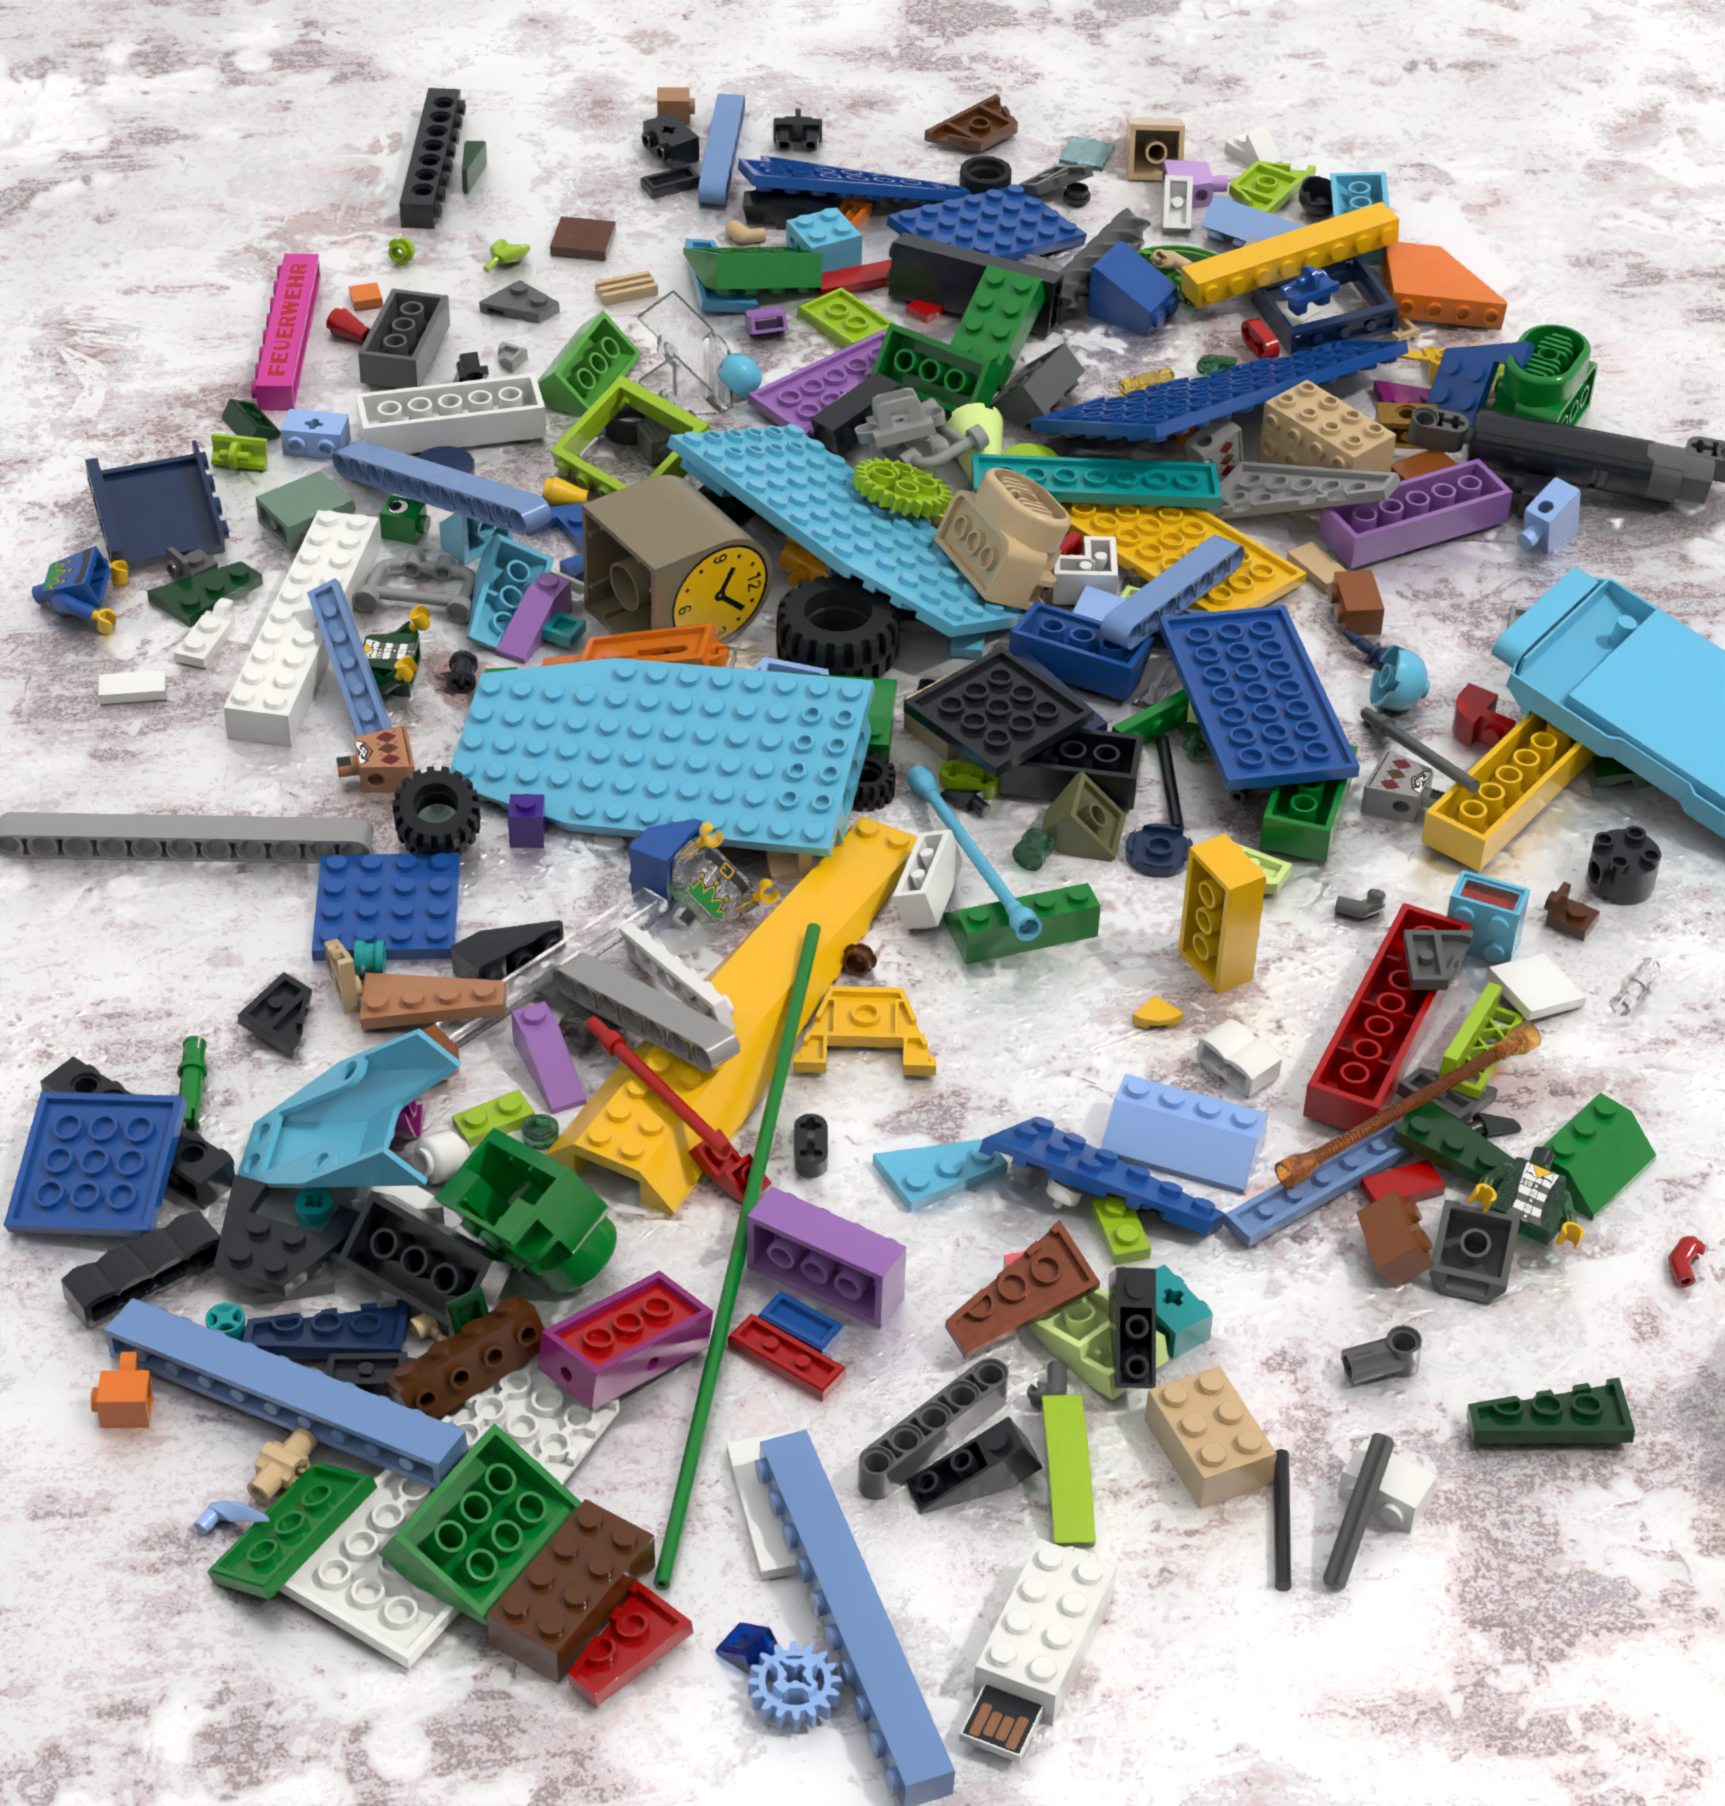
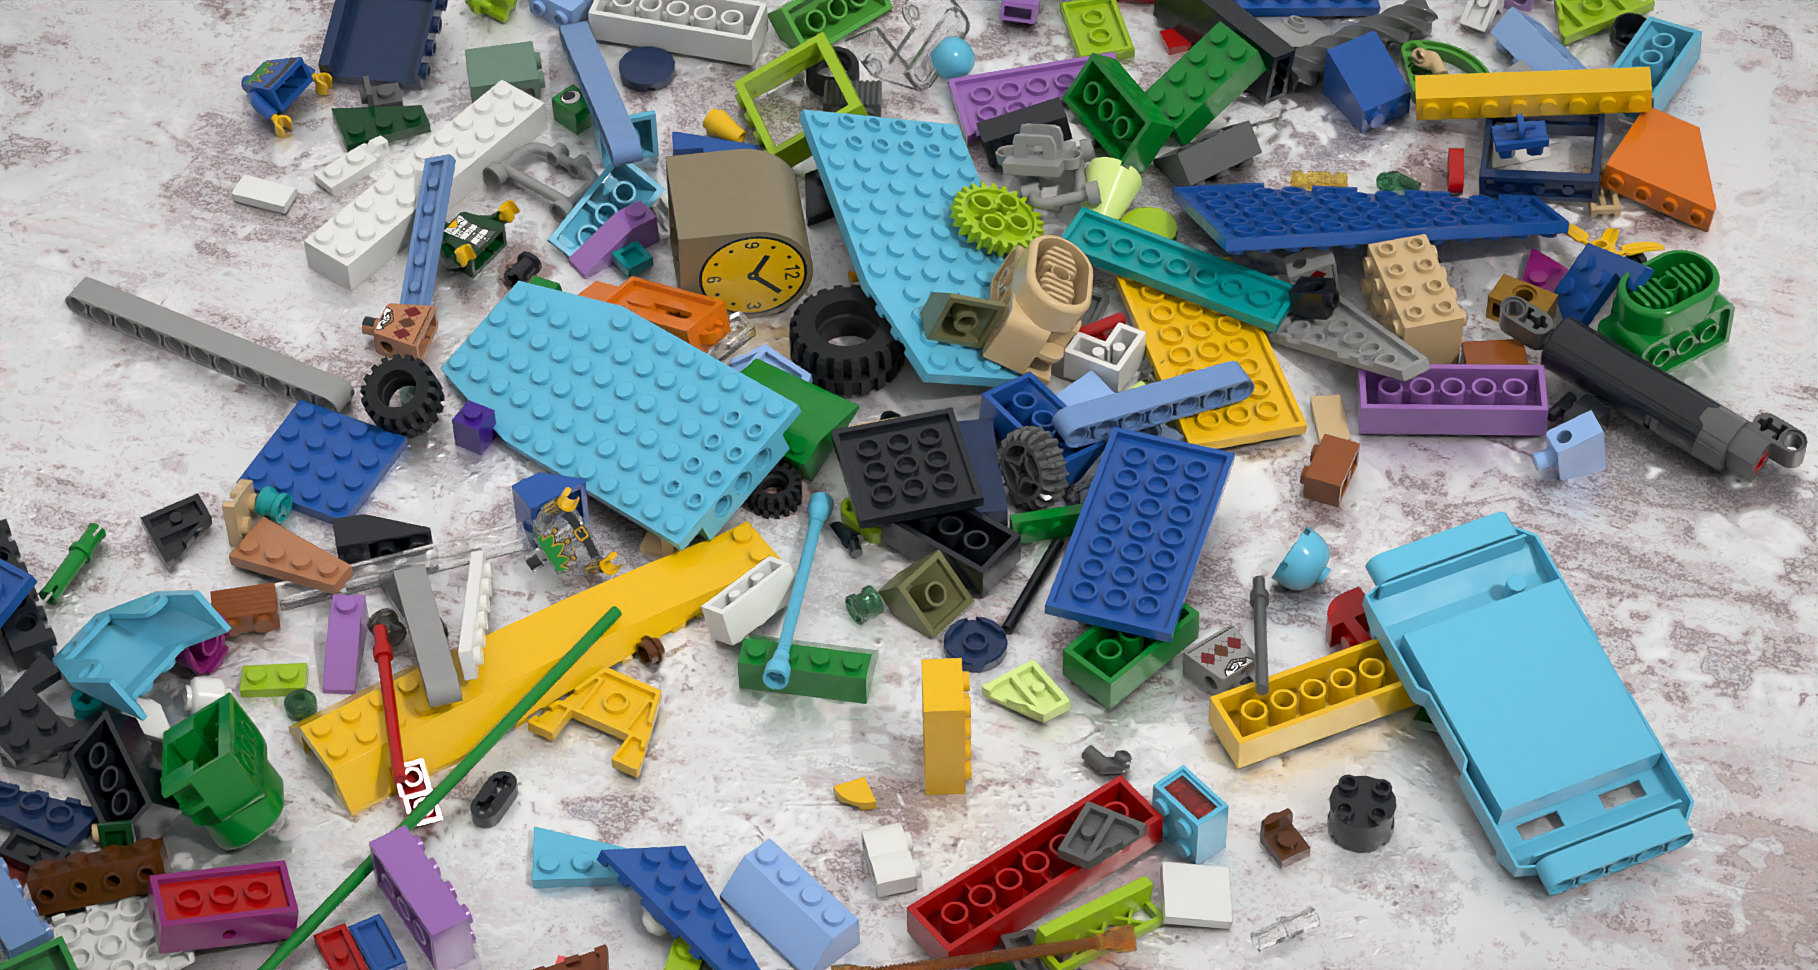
camera: 30 degrees right, 5 degrees up
medium azure tile [950,632,985,659] -> none
dark blue bar [1343,630,1388,671] -> none
none -> olive slope [920,292,1006,349]
none -> dark grey gear [998,426,1069,510]
none -> black brick [1288,276,1340,320]

